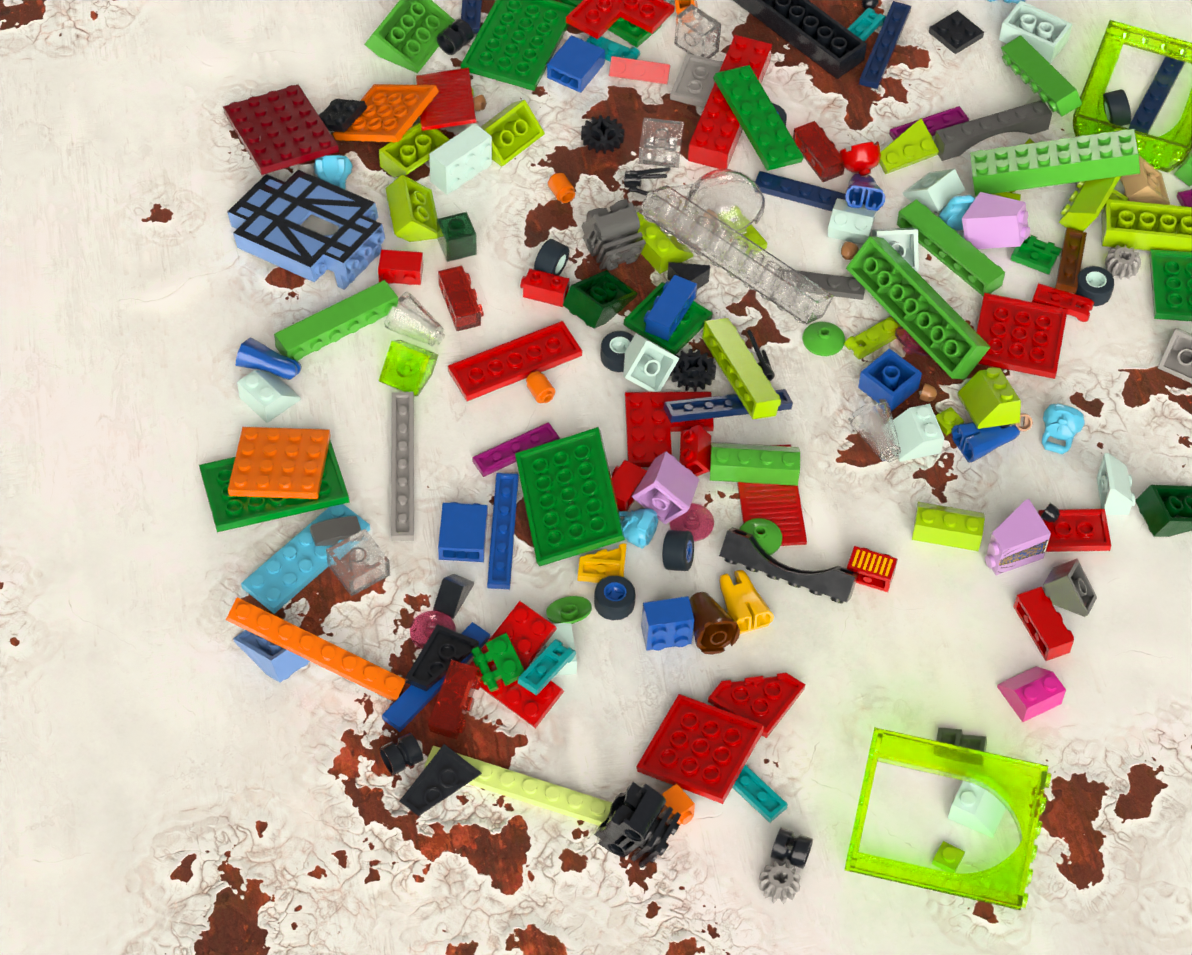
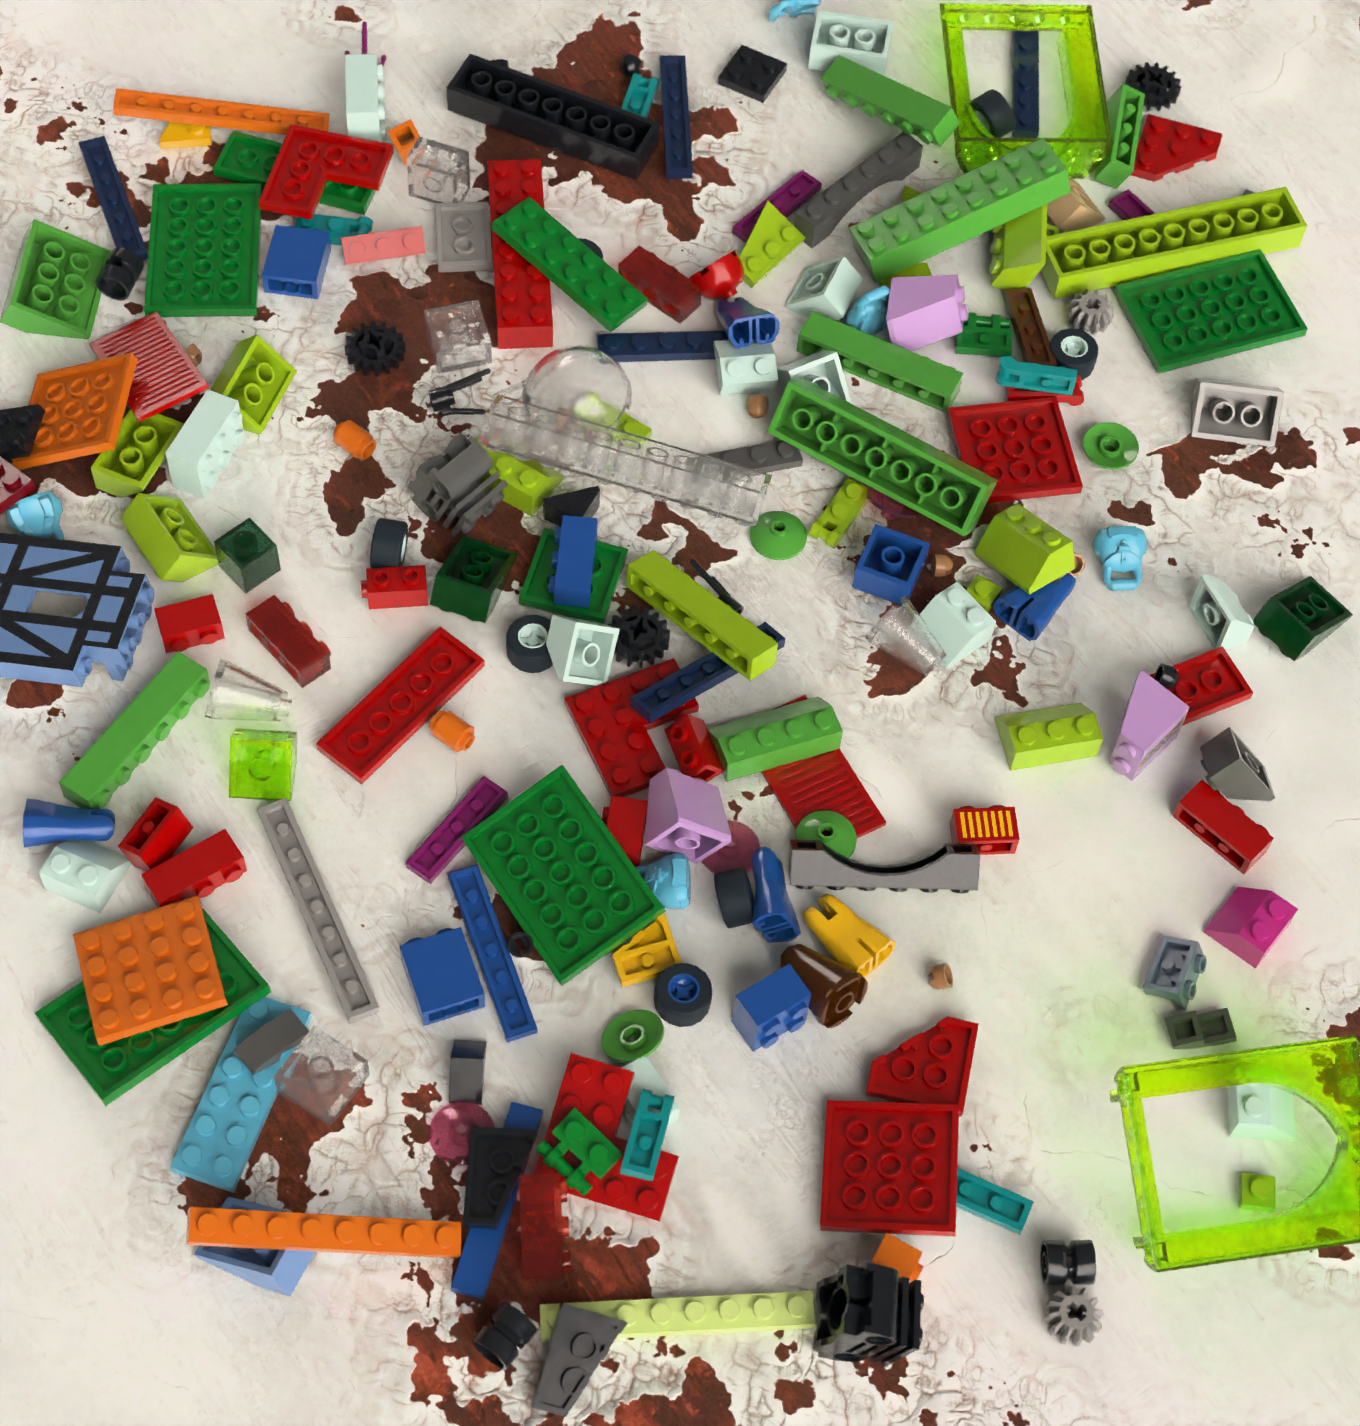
camera: 25 degrees left, 5 degrees up
none -> red brick [118,797,194,872]
none -> red brick [141,829,247,908]
none -> black hinge [507,932,533,958]
none -> blue piece [751,847,801,943]
none -> medium nougat hinge [927,963,953,990]
none -> teal plate [995,356,1077,396]
none -> bright green dish [1082,422,1139,470]
none -> sand blue bracket [1142,935,1207,1010]

